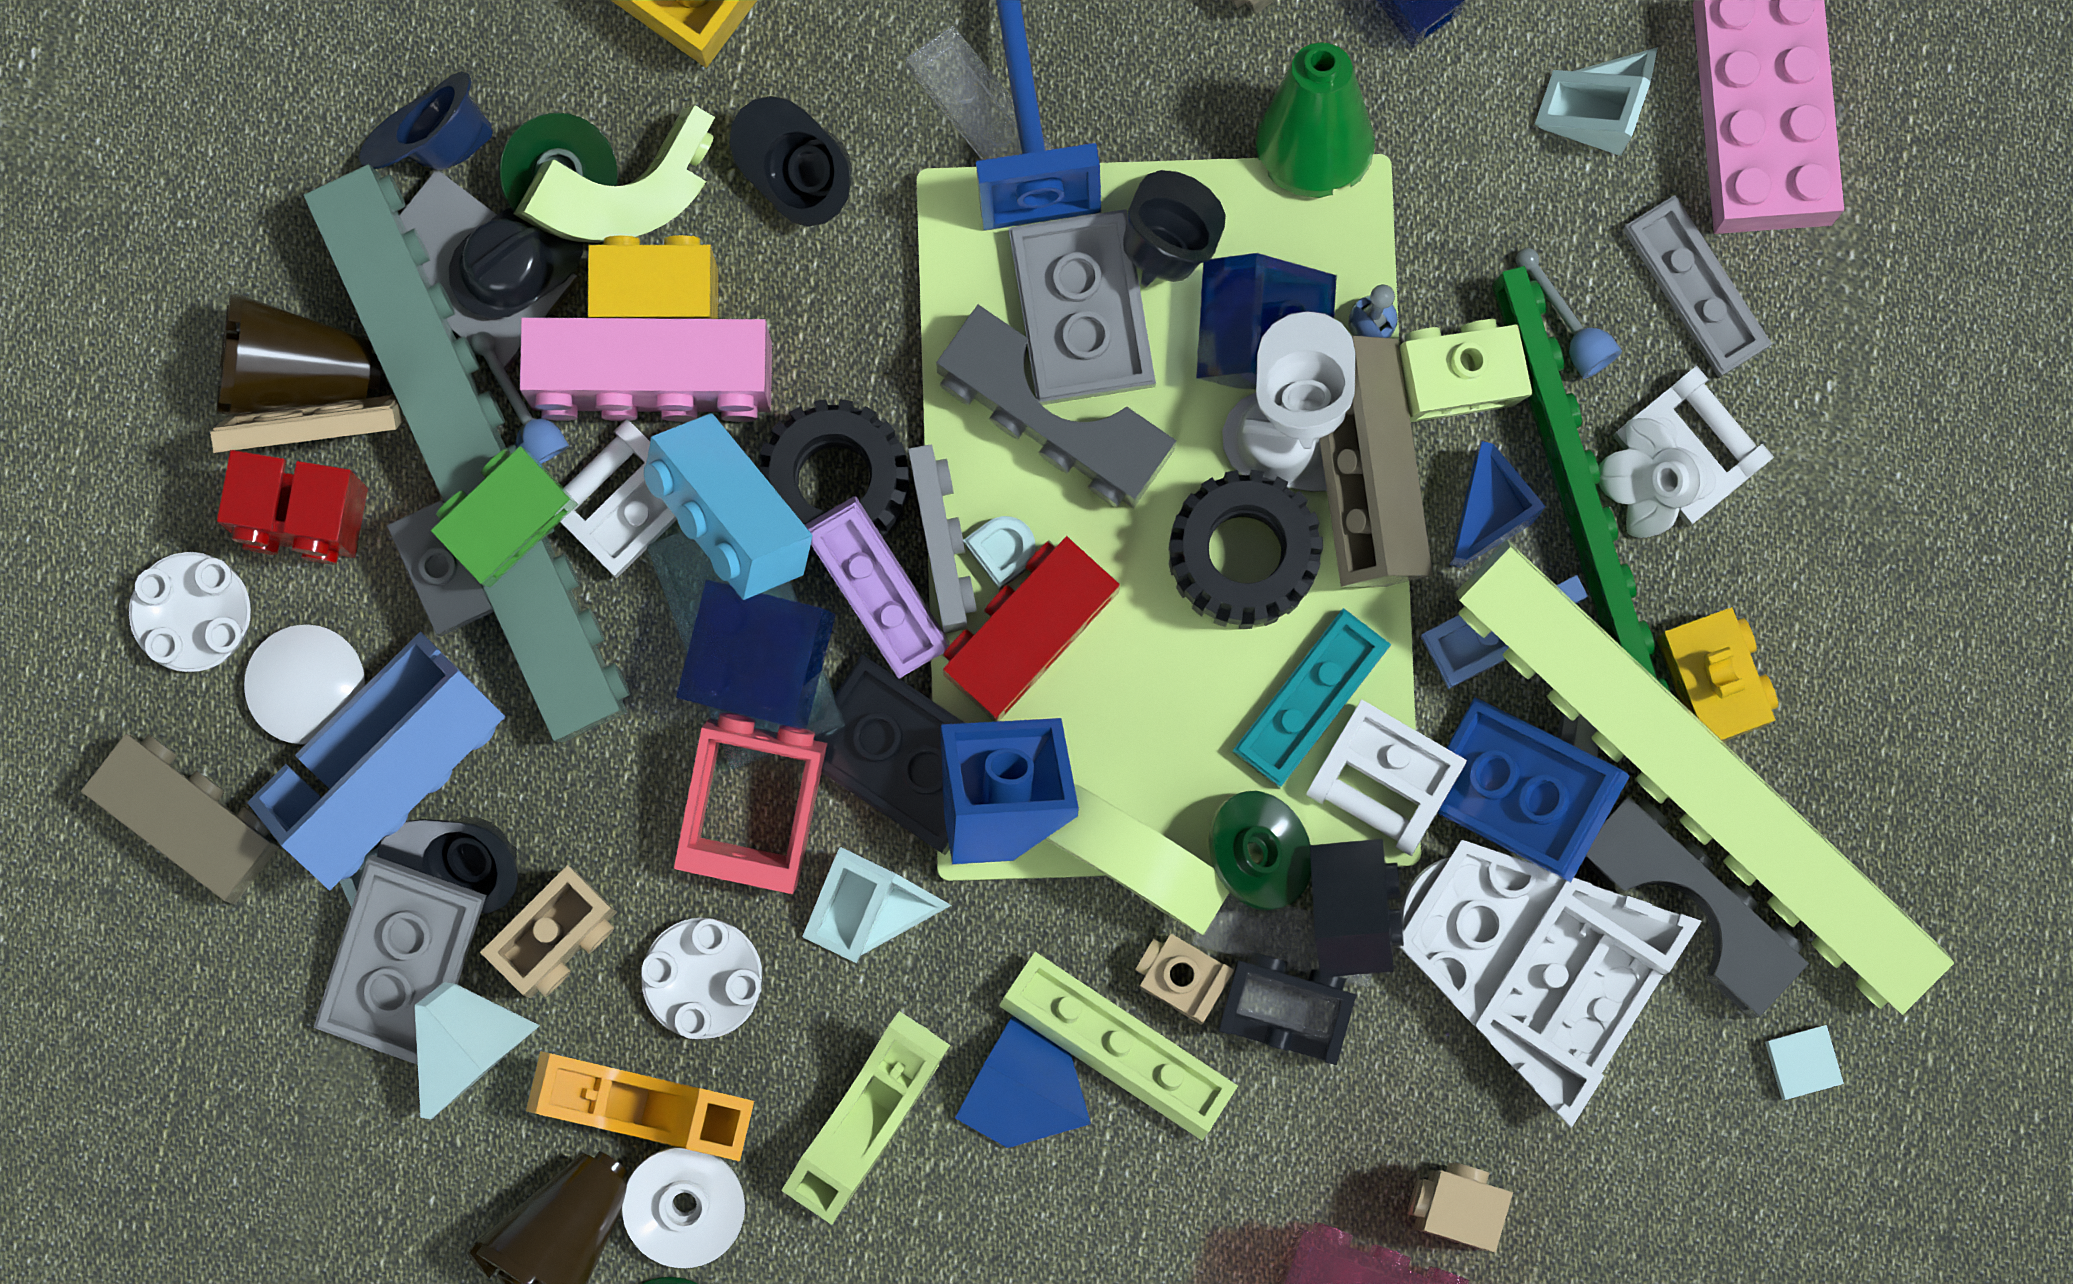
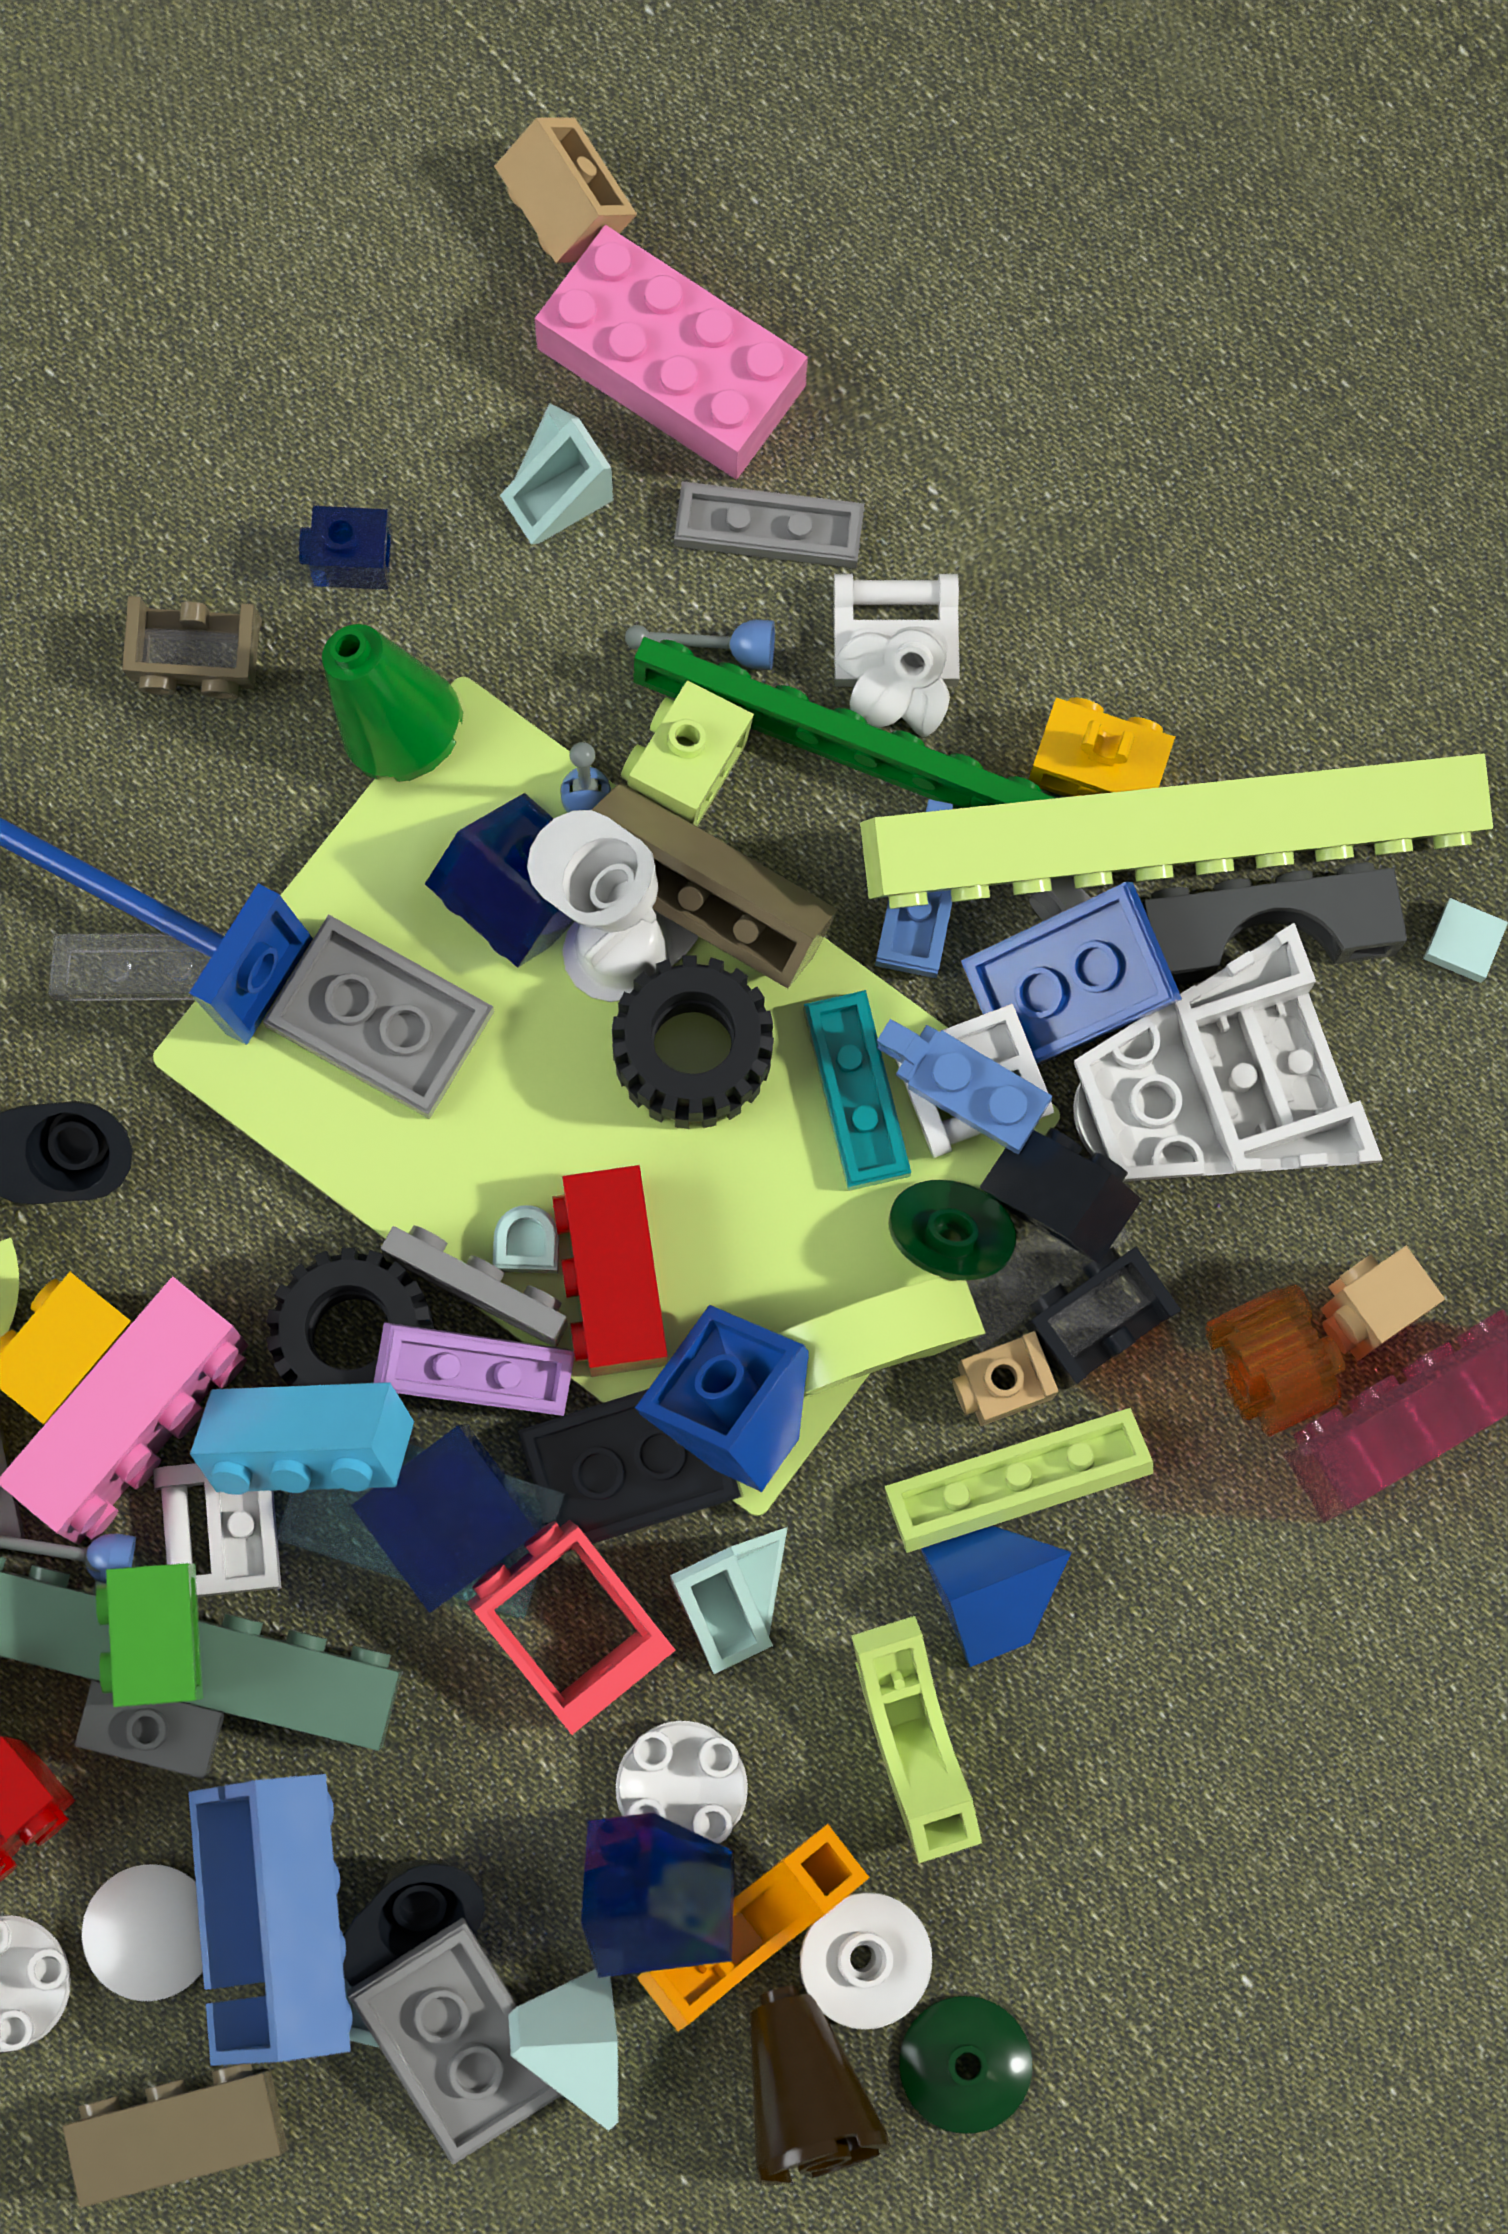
camera: 55 degrees left, 5 degrees down
tan brick [480,865,617,998] -> none
dark grey arch [936,304,1177,508] -> none
black piece [1123,170,1226,287] -> none
blue slope [1449,441,1546,568] -> none
none -> clear blue slope [581,1812,735,1978]
none -> medium blue hinge [876,1019,1053,1154]
none -> clear orange brick [1205,1284,1346,1438]

